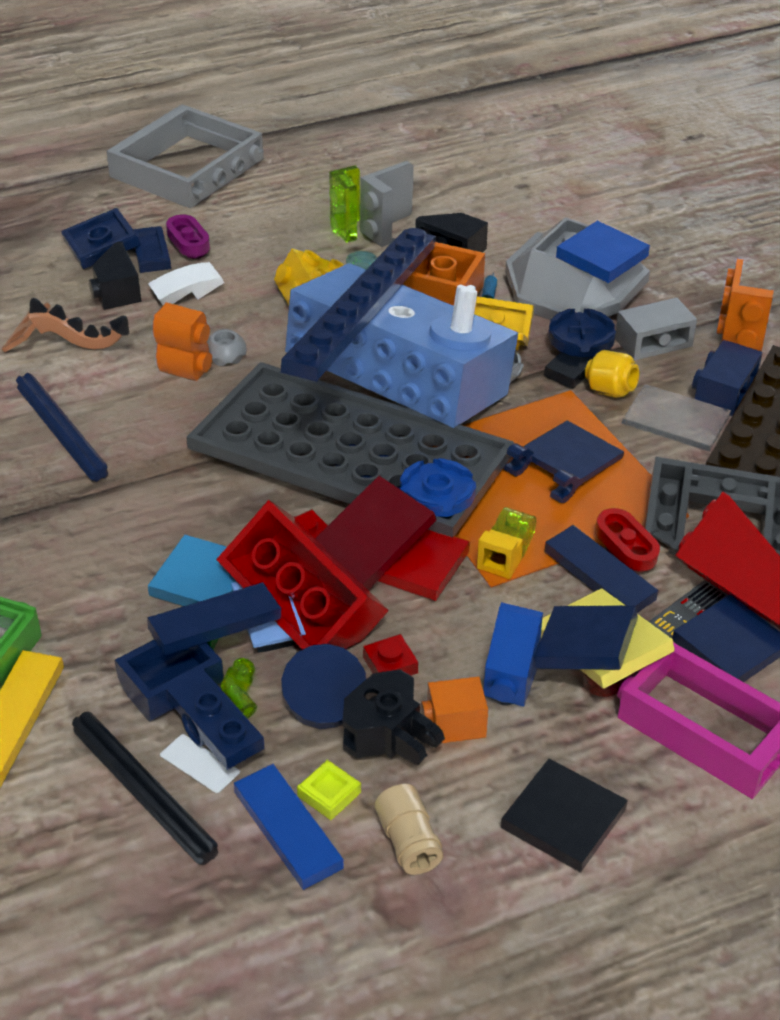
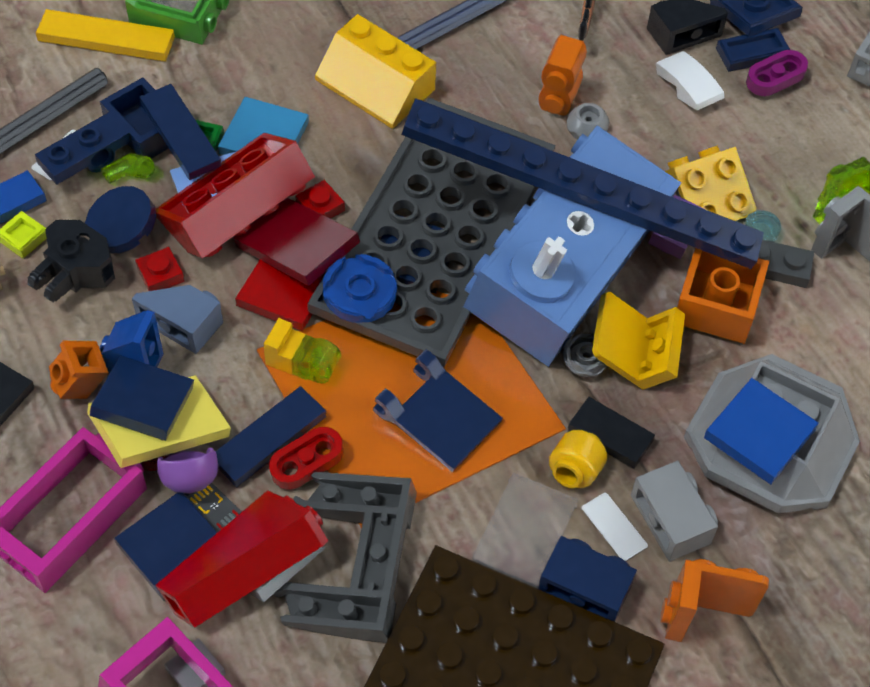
camera: 85 degrees right, 15 degrees up
black slope [415,213,488,252] -> none
orange brick [420,676,488,743] -> none
dark azure piece [482,272,497,299] -> none
dark blue tile [548,308,616,357] -> none
none -> orange brick [49,340,109,399]
none -> sand blue slope [132,285,223,354]
none -> medium lavender hair [157,448,219,494]
none -> yellow slope [315,14,436,129]
none -> white sticker [582,493,648,561]

